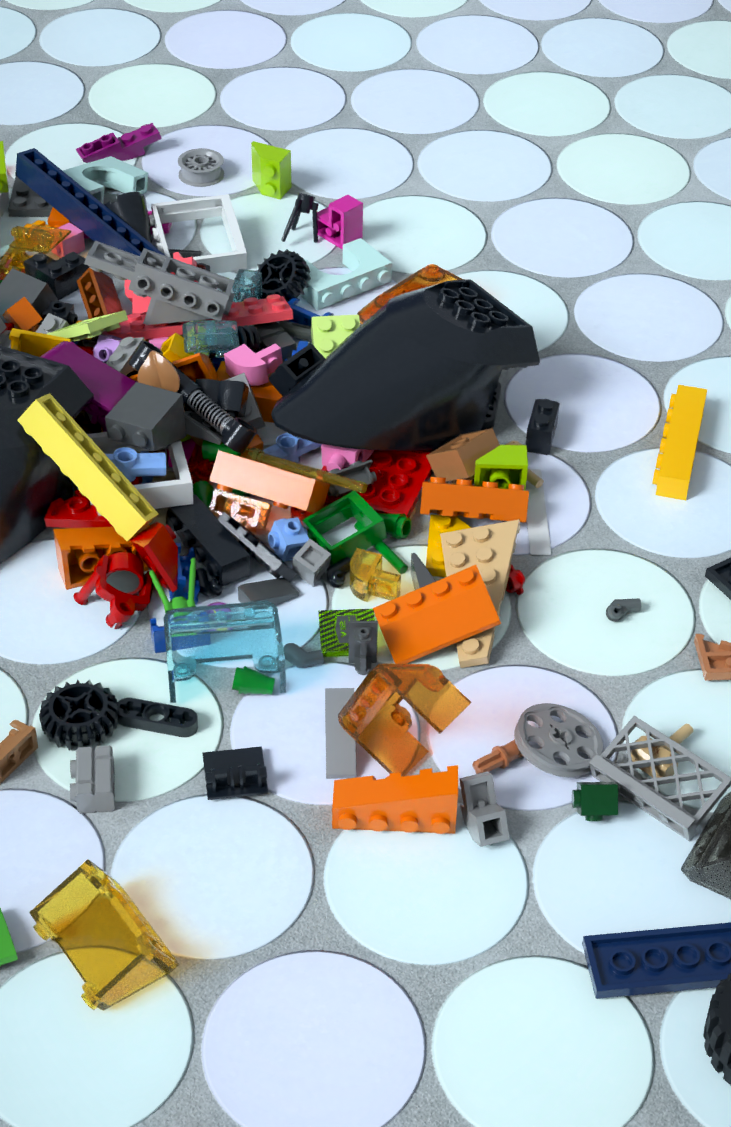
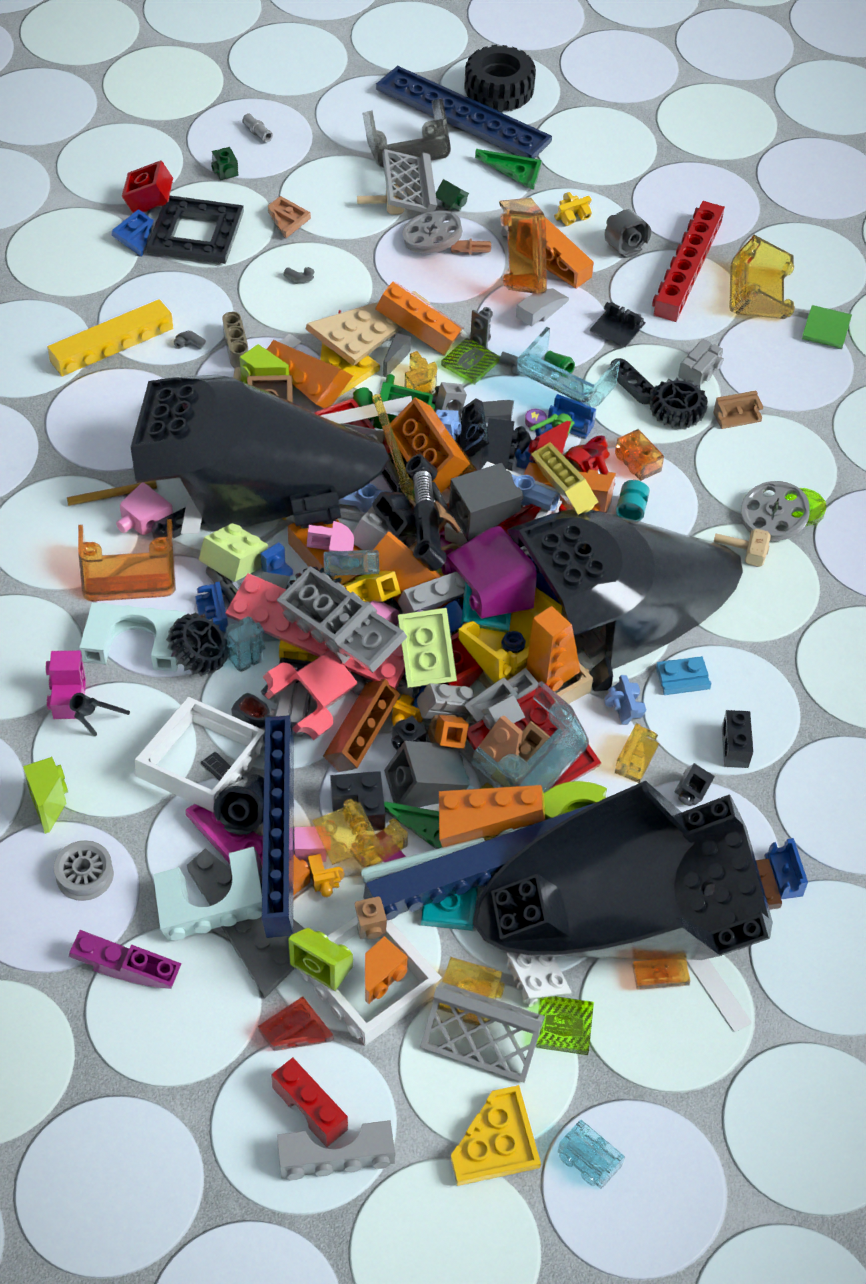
camera: 140 degrees left, 10 degrees up
none -> dark grey arm [174,330,206,349]
none -> dark tan beam [222,312,249,368]
none -> white sticker [321,396,412,424]
none -> green wing [475,149,542,190]
none -> yellow hips [554,192,592,226]
none -> dark grey brick [605,209,651,257]
none -> clear orange brick [615,429,664,481]
none -> teal wheel [616,480,650,521]
none -> red brick [652,201,725,322]

